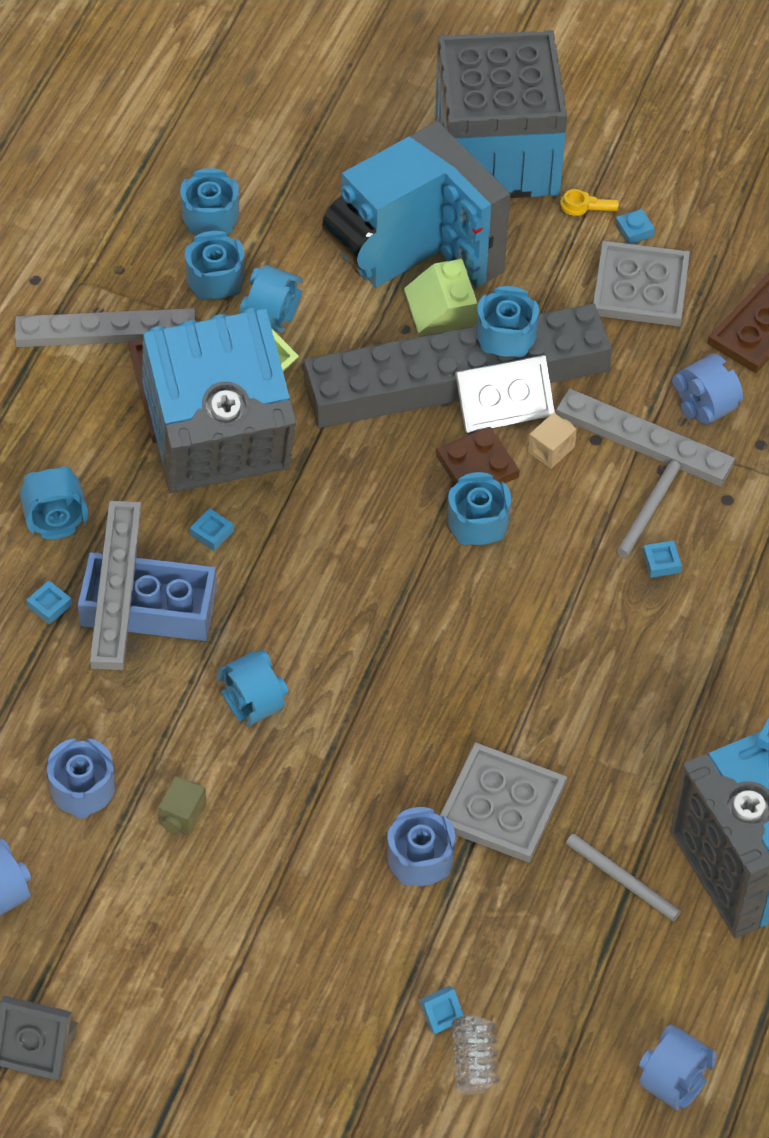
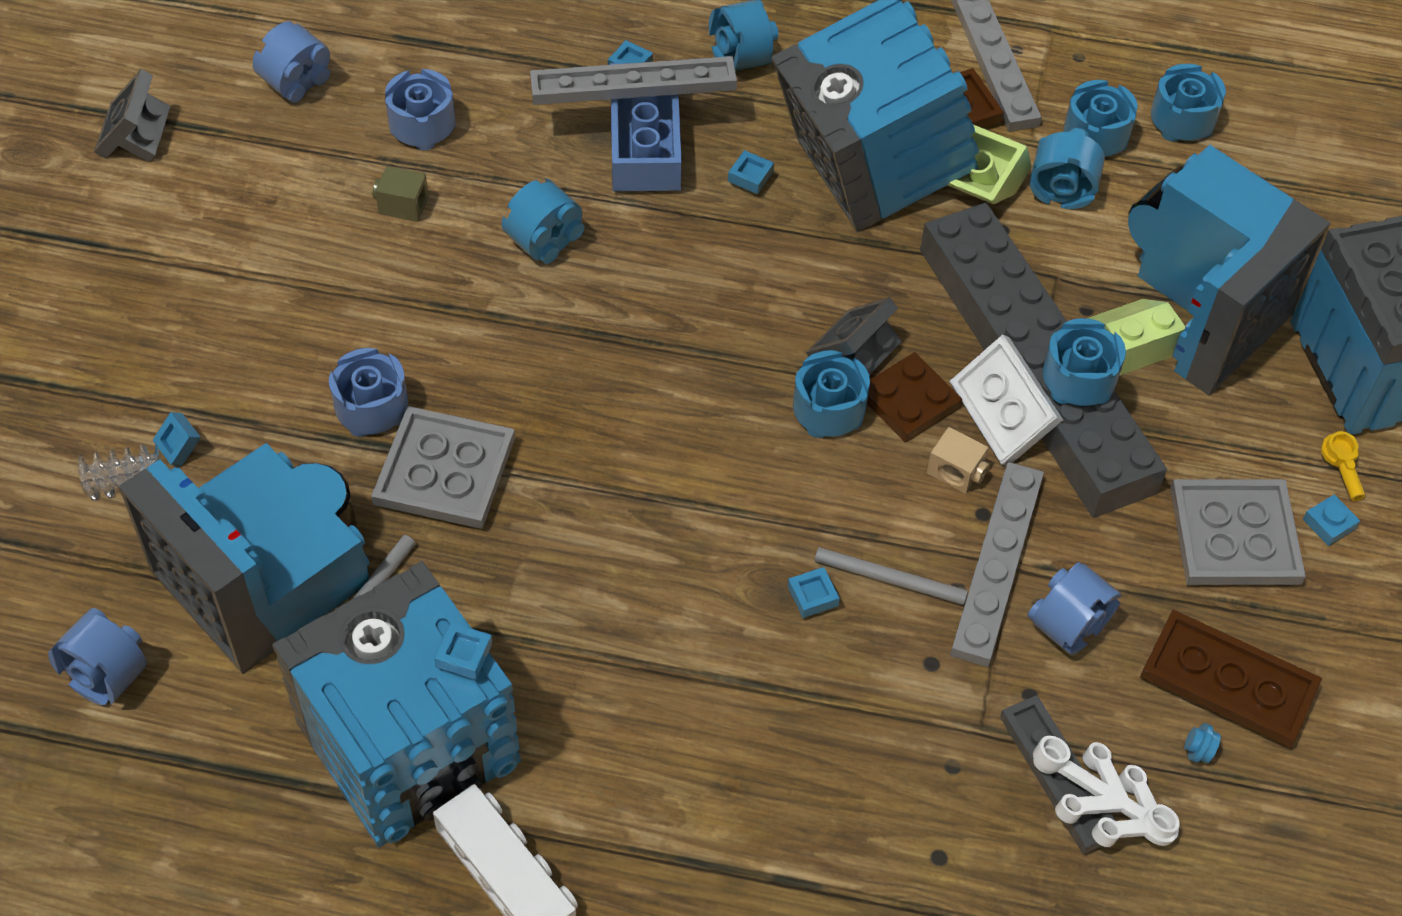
camera: 80 degrees right, 0 degrees up
none -> dark azure piece [118,443,370,674]
none -> dark grey bracket [806,297,902,375]

